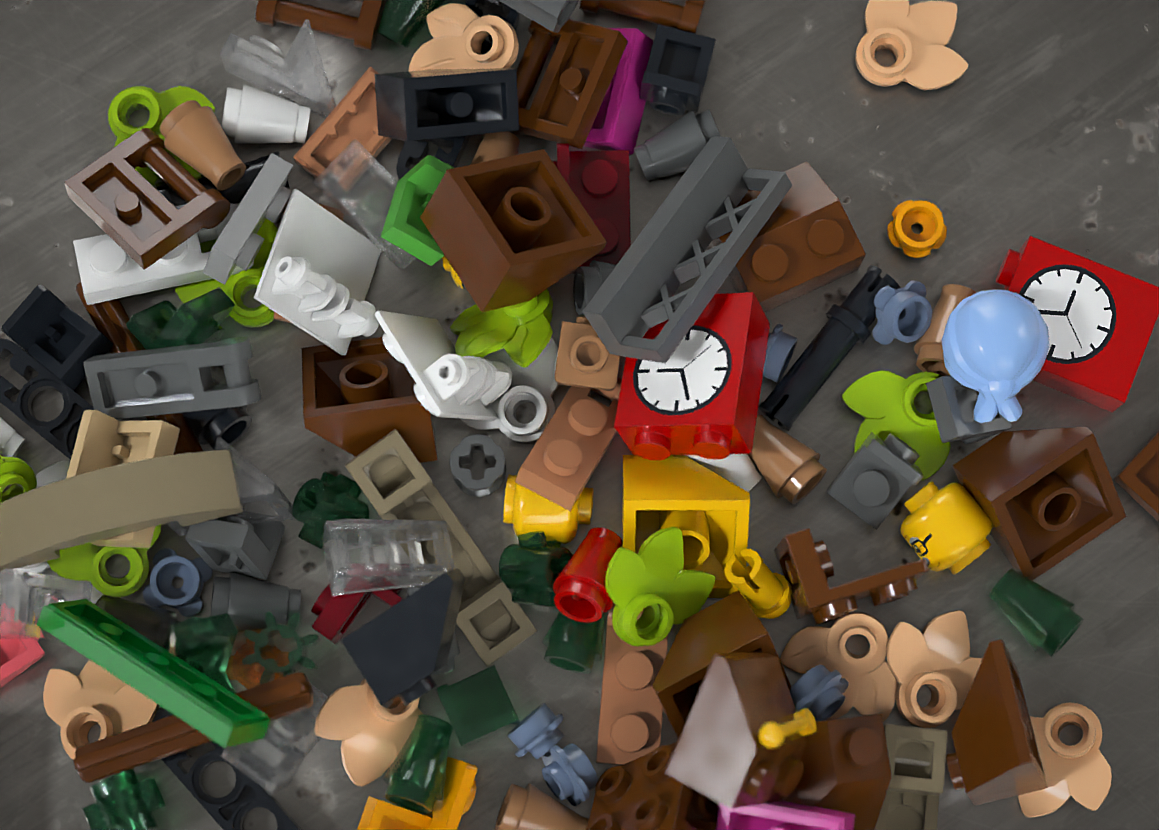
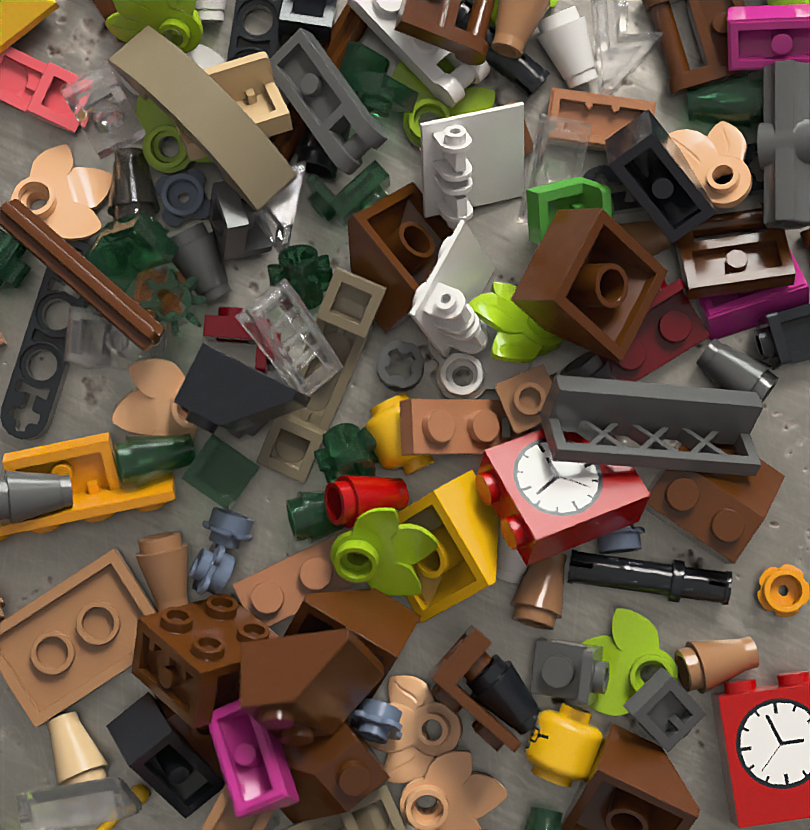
camera: 60 degrees right, 5 degrees up
green tile [37,599,271,748] -> none
light grey plate [203,153,293,285] -> none
yellow pin [725,549,792,619] -> none
yellow hinge [759,708,817,749] -> none
sand blue plate [873,280,932,345] -> none
light blue hat [941,290,1049,423] -> none
none -> clear green bracket [306,160,390,227]
none -> black cone [466,654,541,735]

